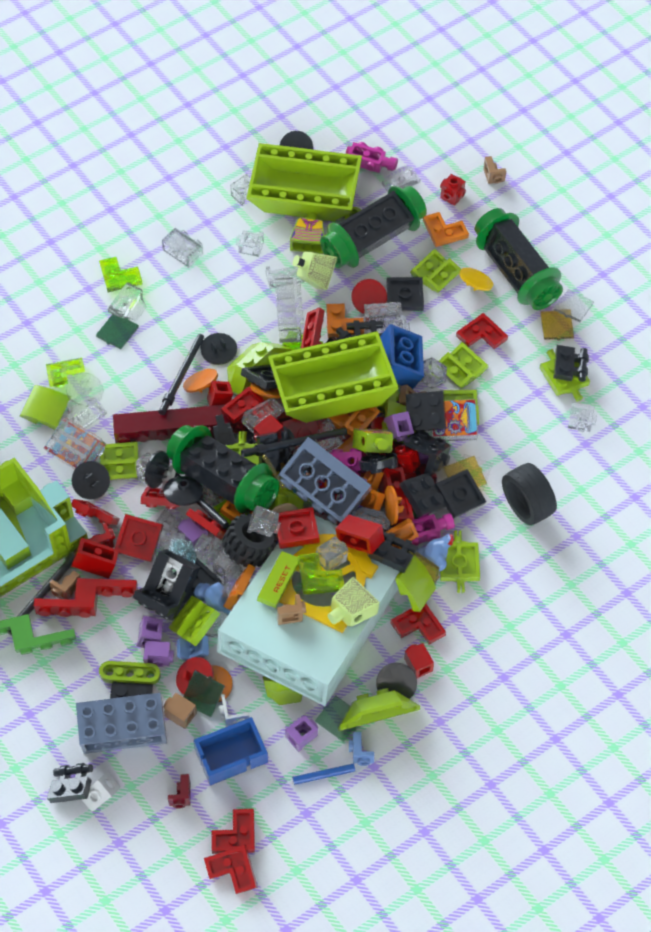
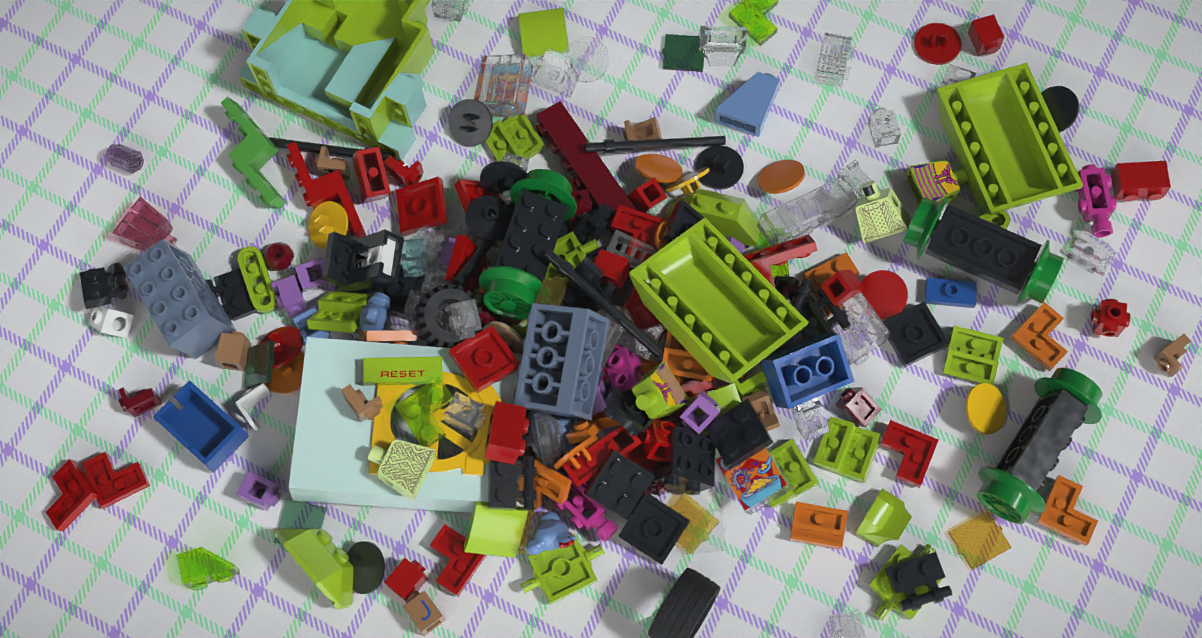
camera: 70 degrees right, 10 degrees up
clear neon green plate [46,357,85,387] -> none
red plate [71,499,120,527] -> none
blue bar [292,763,355,785] -> none
medium blue bracket [349,732,374,766] -> none
clear piece [553,289,594,322] -> none
none -> clear pink torso [112,197,177,252]
none -> clear neon green slope [176,547,240,591]
none -> dark red plate [263,242,294,271]
none -> yellow piece [308,201,348,249]
none -> medium nougat brick [403,591,446,636]
none -> medium nougat bracket [623,117,662,151]
none -> yellow piece [665,167,710,195]
none -> medium blue slope [715,72,780,137]
none -> orange piece [758,159,805,194]
none -> orange plate [790,502,848,550]
none -> red brick [820,269,865,306]
none -> bracket [836,387,882,427]
none -> lime slope [855,488,912,547]
none -> red piece [914,23,961,65]
none -> blue plate [925,278,977,308]
none -> red brick [968,14,1005,56]
none -> orange plate [1037,475,1098,546]
none -> red brick [1111,161,1171,202]

